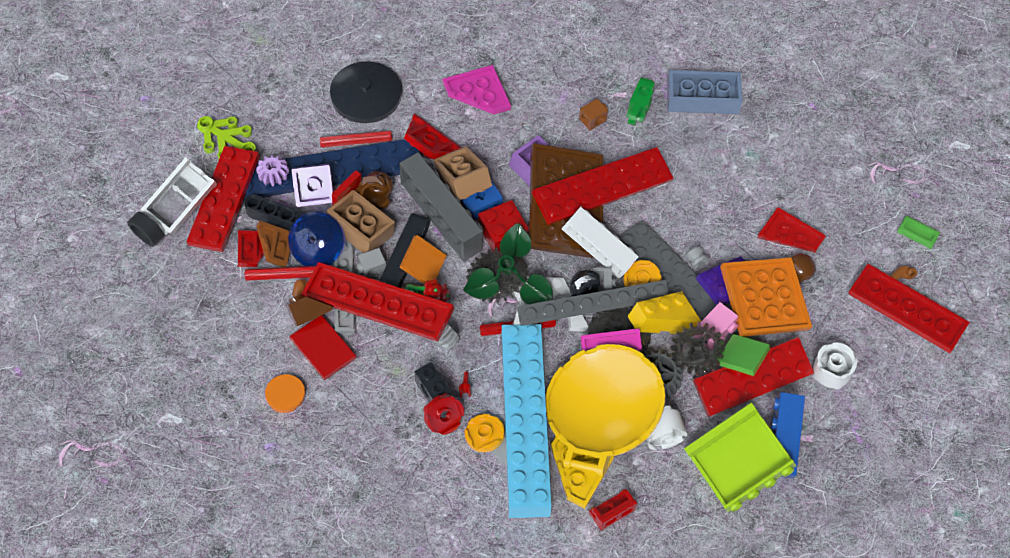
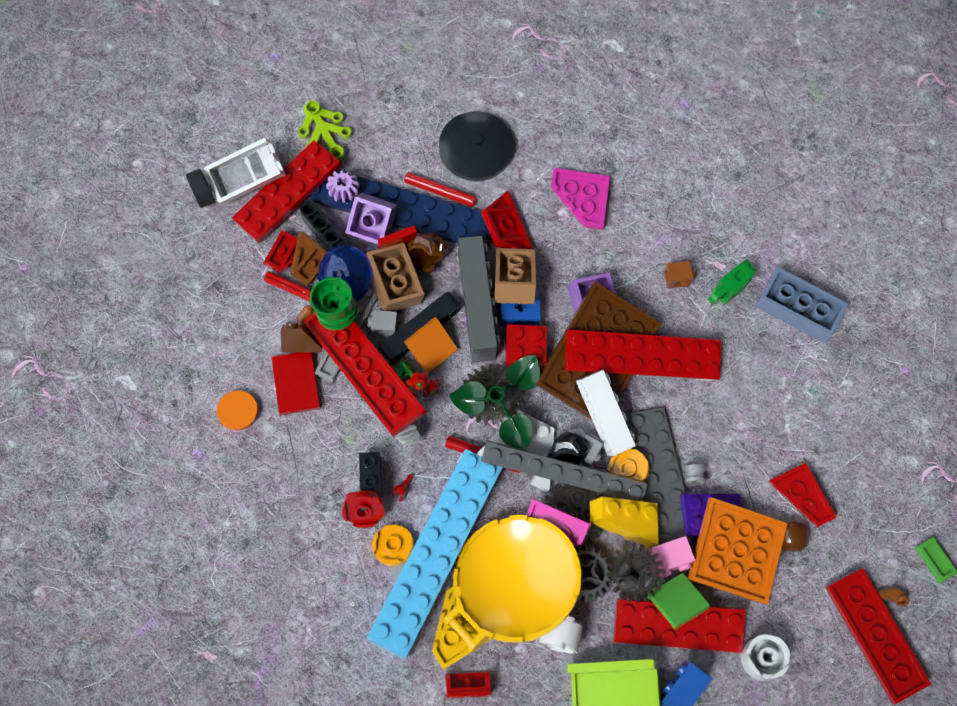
camera: 25 degrees right, 10 degrees up
none -> green wheel [310,277,358,331]

